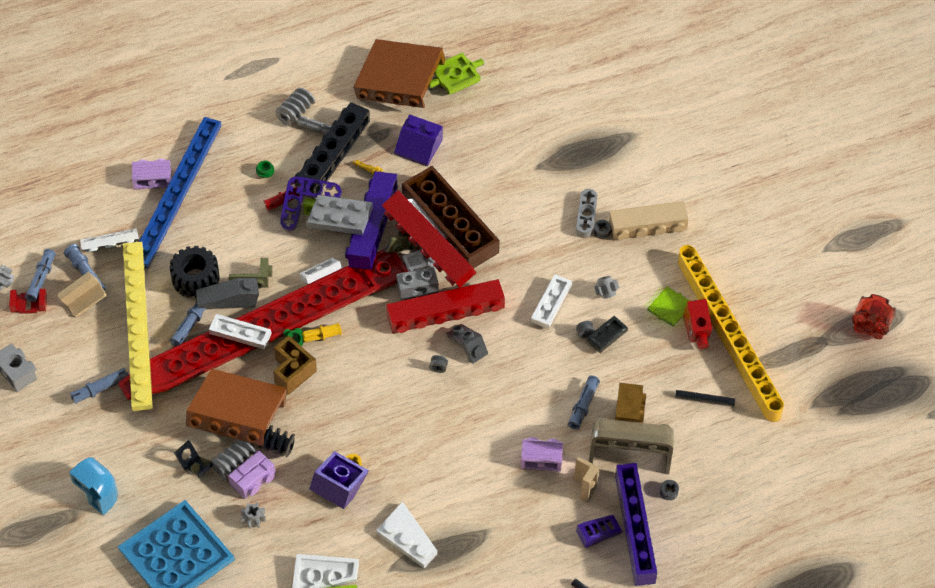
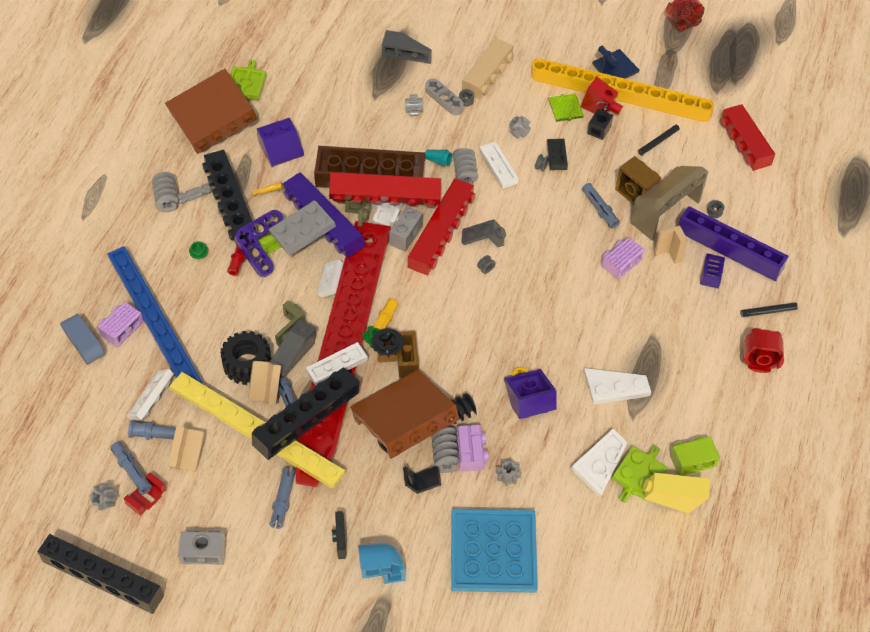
camera: 50 degrees left, 0 degrees up
none -> sand blue beam [60,313,105,364]
none -> tan panel [248,361,281,405]
none -> black brick [251,367,360,460]
none -> pearl dark grey plate [332,511,346,559]
none -> black gear [372,328,403,358]
none -> dark grey slope [382,30,432,64]
none -> light grey gear [405,94,423,115]
none -> teal cone [425,149,452,167]
none -> light grey piece [453,148,478,184]
none -> black brick [587,109,613,140]
none -> dark blue plate [592,45,640,79]
none -> red brick [720,104,775,171]

